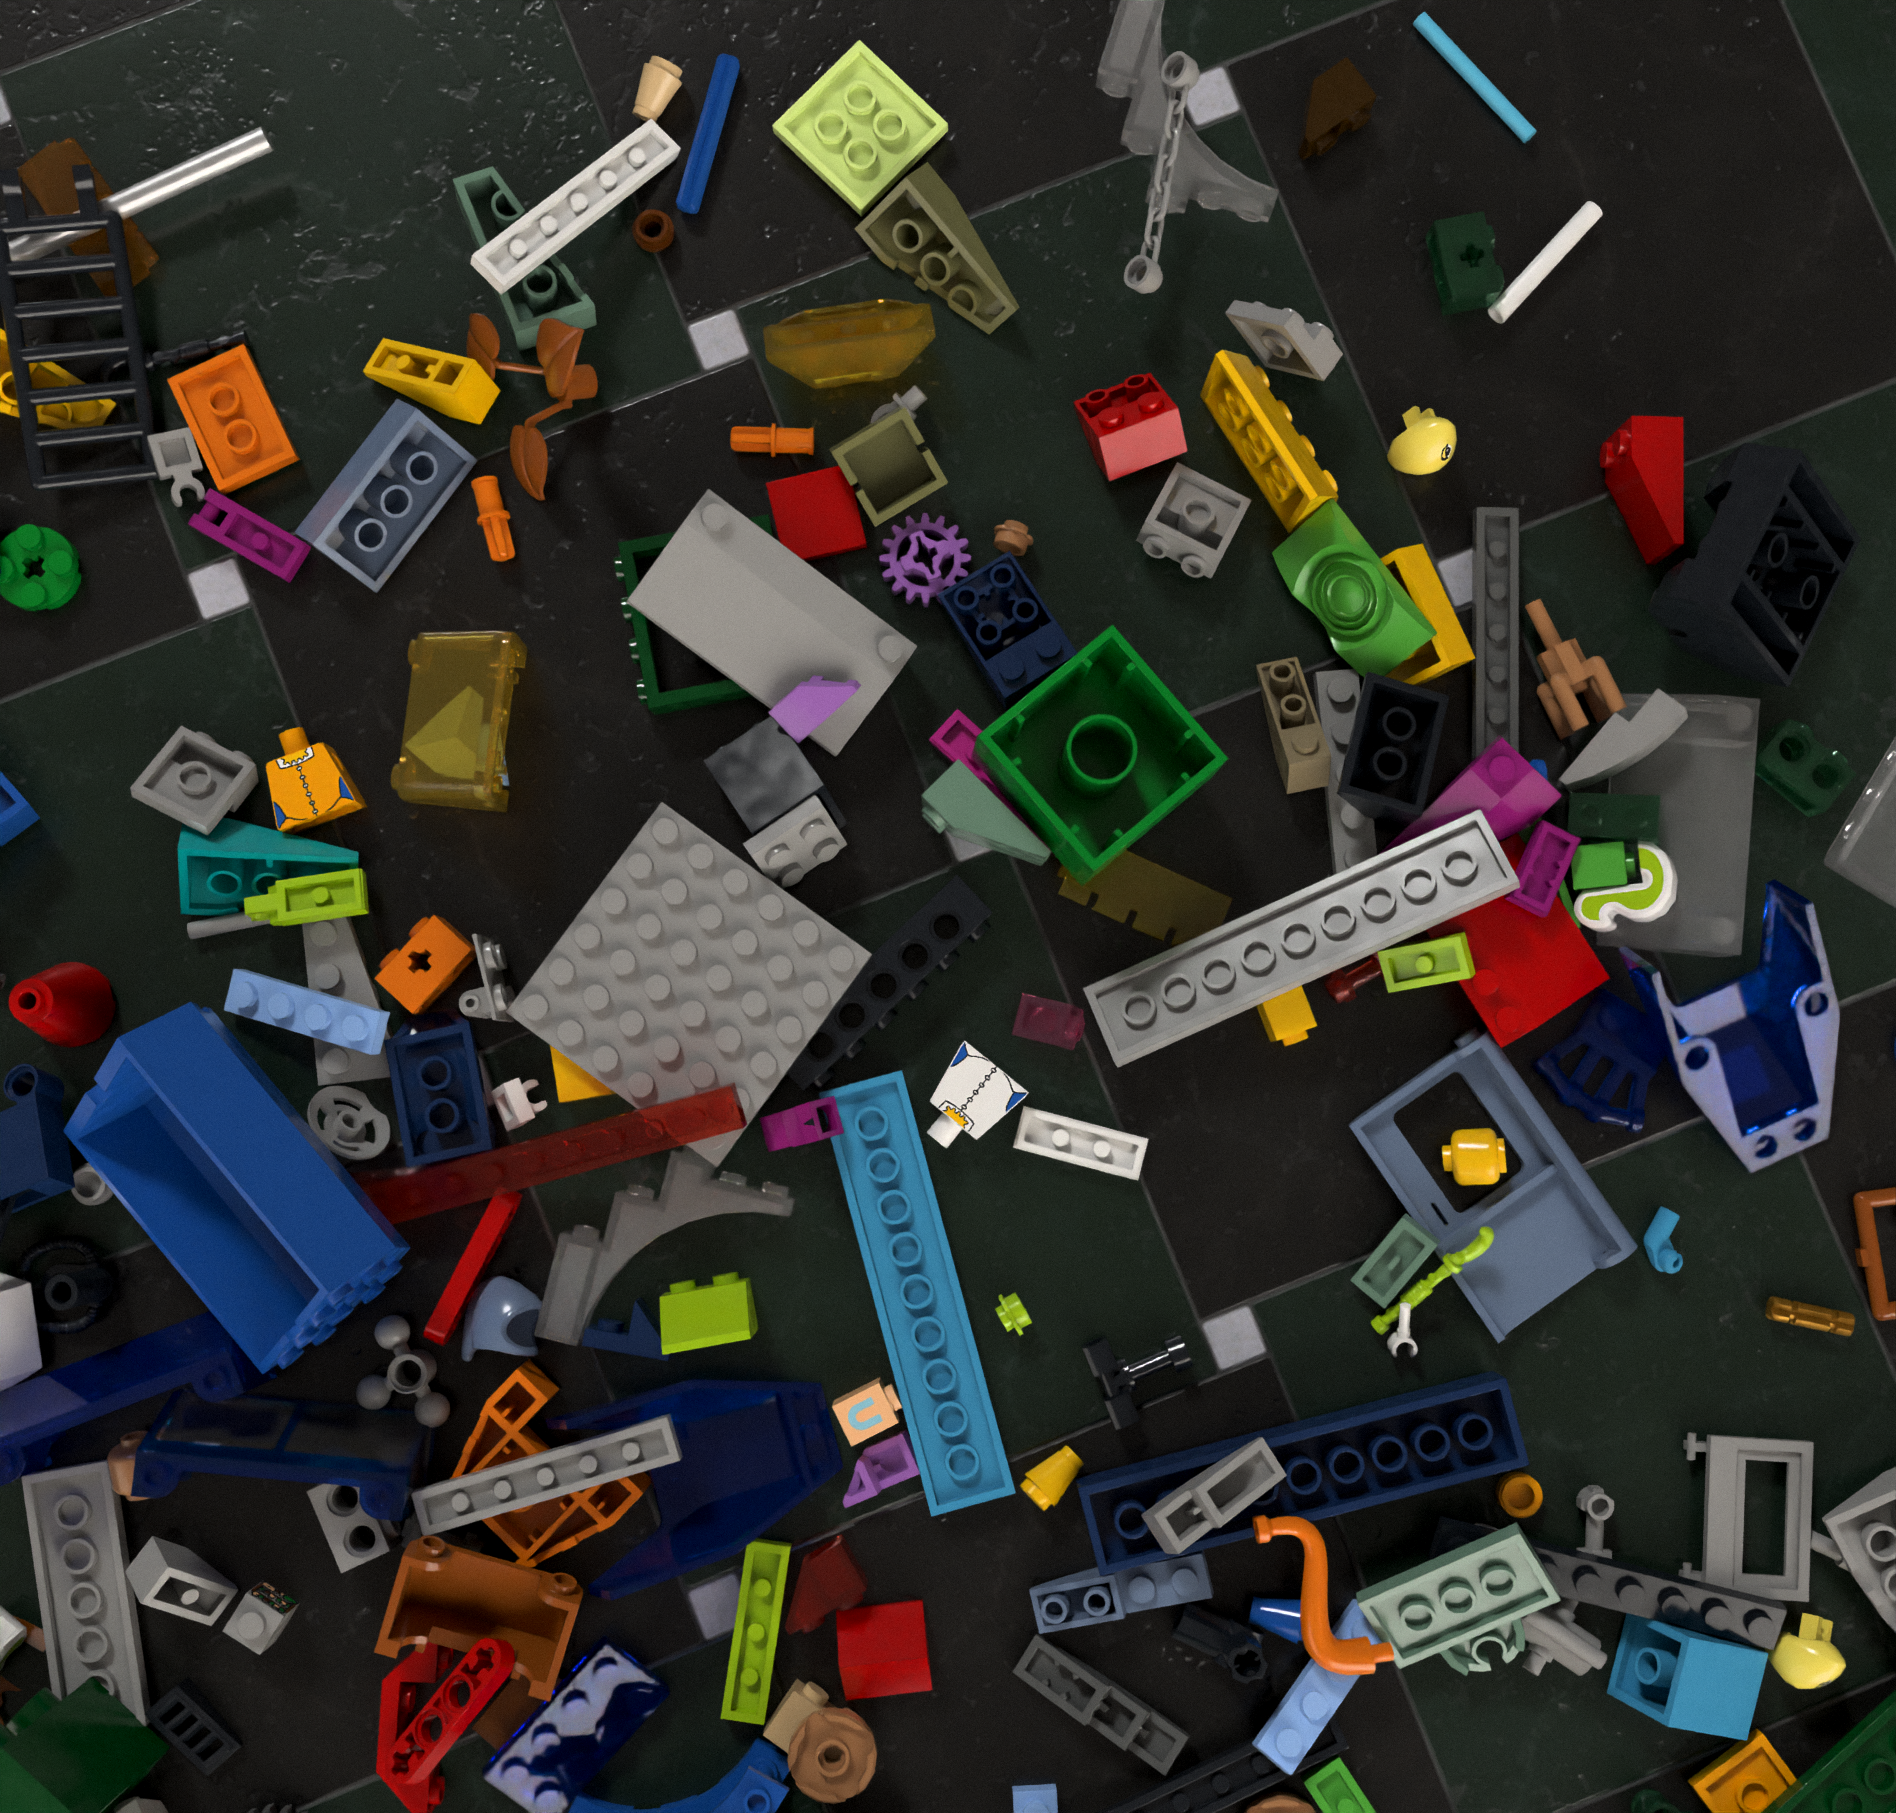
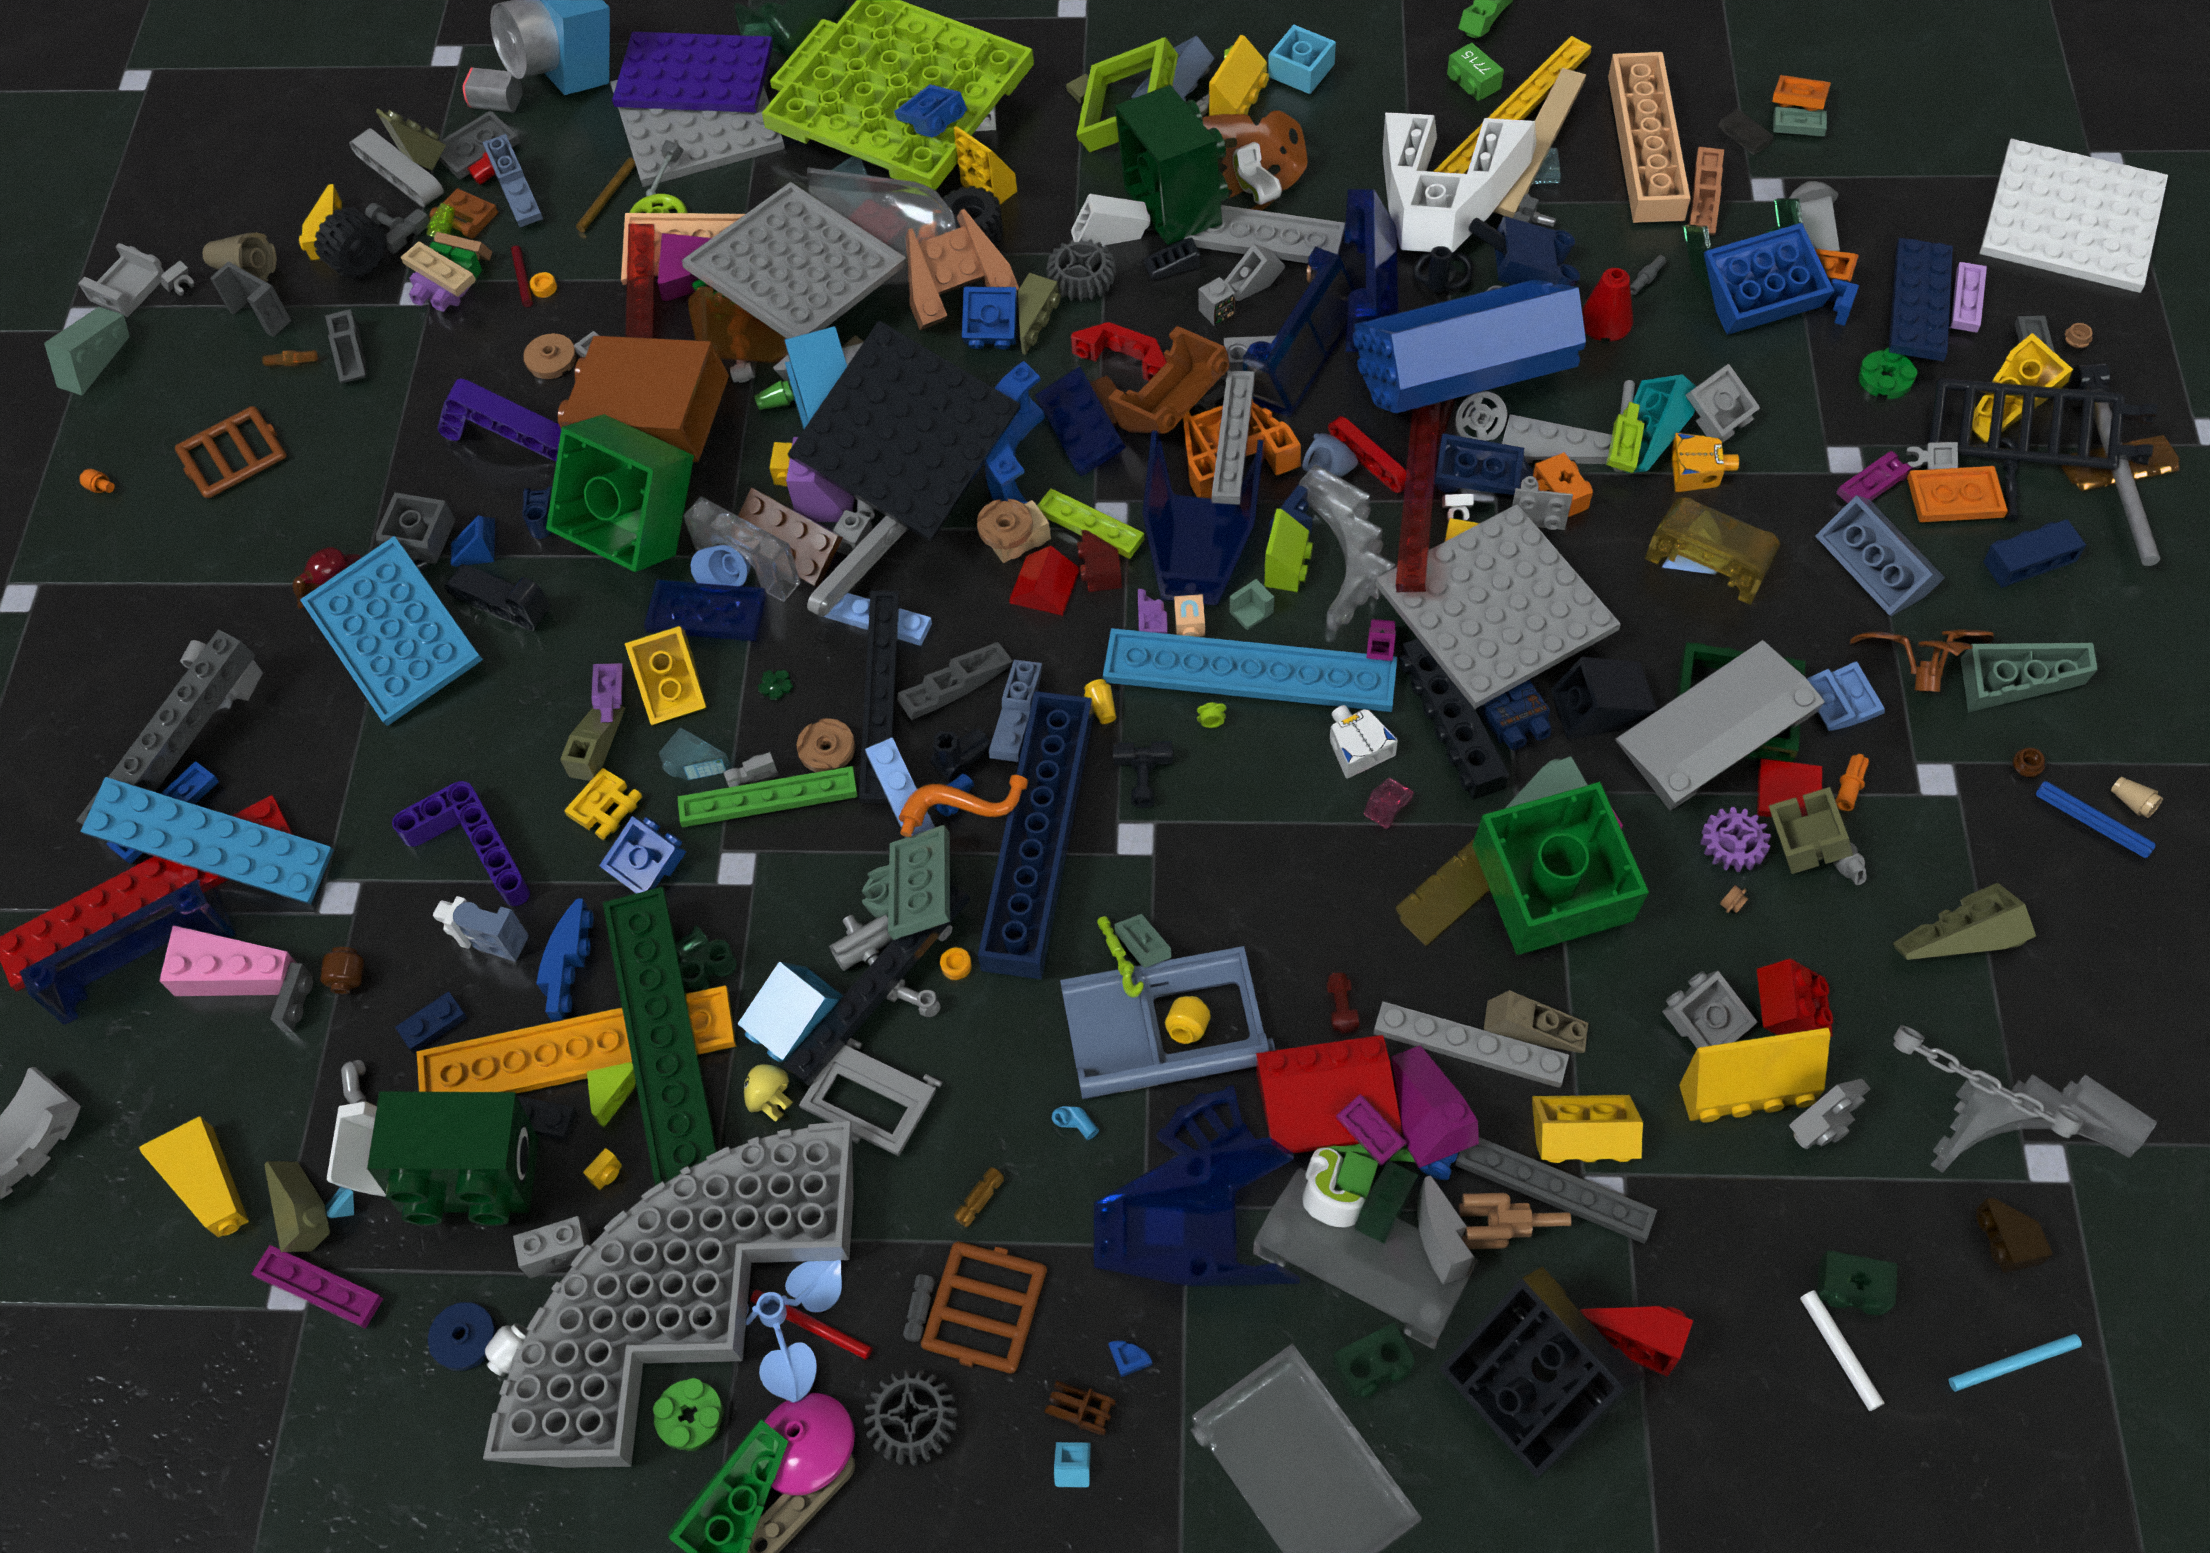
camera: 120 degrees right, 25 degrees down
light blue plate [224,969,390,1055] -> none
light grey piece [356,1315,450,1428] -> none
yellow slope [362,338,501,424] -> none
red beam [385,1638,515,1785] -> none
white plate [470,119,681,295] -> none
orange axle [471,476,515,562] -> none
light grey plate [743,794,847,889] -> none
clear yellow wedge [763,299,936,389] -> none
medium lavender slope [768,675,861,743] -> none
yellowish green plate [772,40,948,217] -> none
dark blue slope [938,551,1077,712] -> none
white tile [1013,1106,1149,1181] -> none
light grey plate [1083,809,1520,1067] -> none
light grey slope [1141,1437,1287,1554] -> none
yellow brick [1257,985,1317,1046] -> none
bright green slope [1272,499,1437,677] -> none
black slope [1337,672,1449,828] -> none
lime plate [1377,932,1476,993] -> none
light yellow piece [1387,406,1457,475] -> none
white hand [1387,1302,1418,1358] -> none
none -> sand green panel [1230,579,1274,630]
none -> dark blue hips [1477,679,1552,751]
none -> medium blue slope [1807,661,1885,731]
none -> dark blue brick [1983,519,2086,588]

